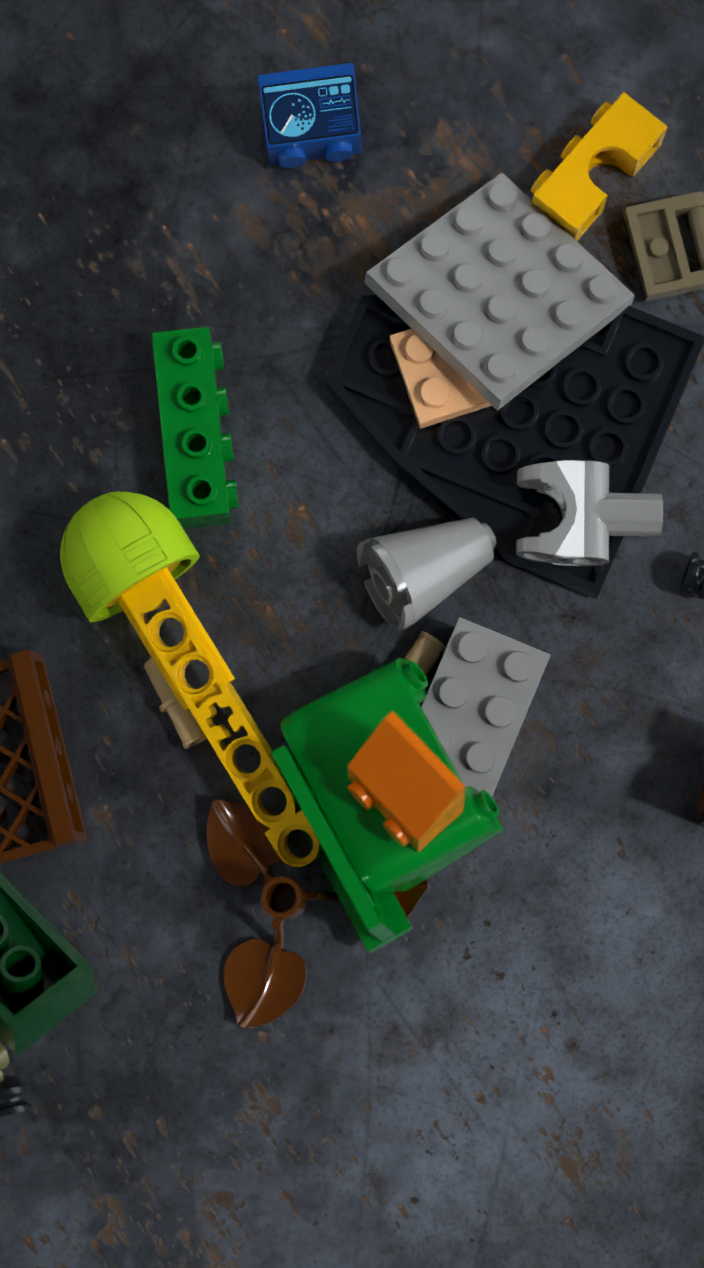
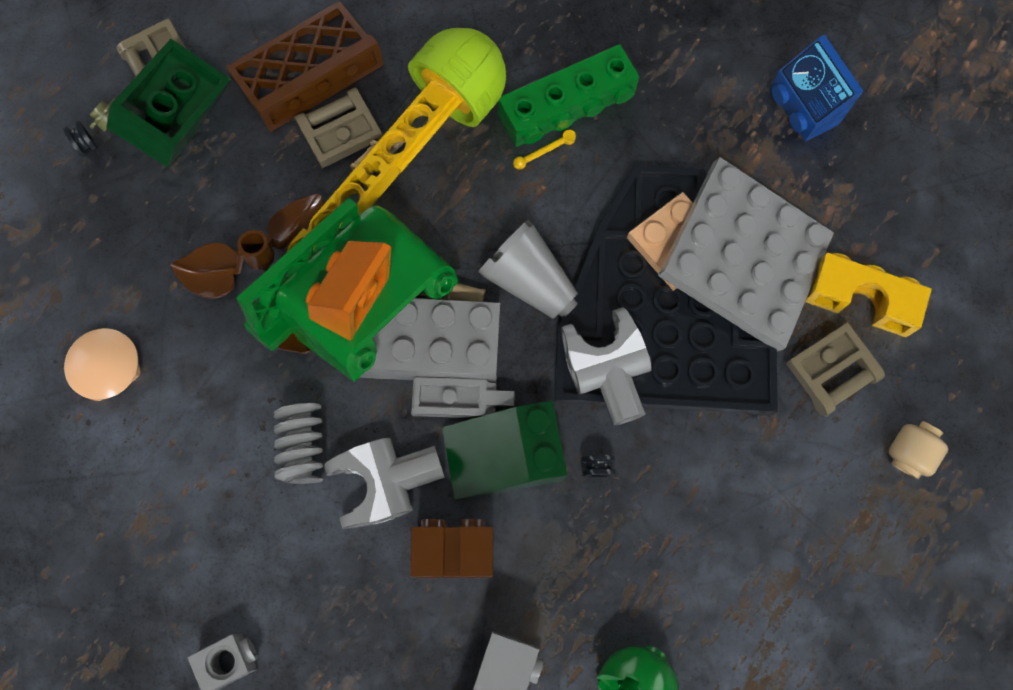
camera: 65 degrees right, 5 degrees down
none -> light nougat dish [64,328,141,401]
none -> light grey piece [273,403,324,484]
none -> dark tan plate [294,87,383,168]
none -> light grey connector [324,438,445,529]
none -> light grey hinge [411,377,515,418]
none -> dark green slope [442,400,568,501]
none -> yellow hinge [513,130,576,170]

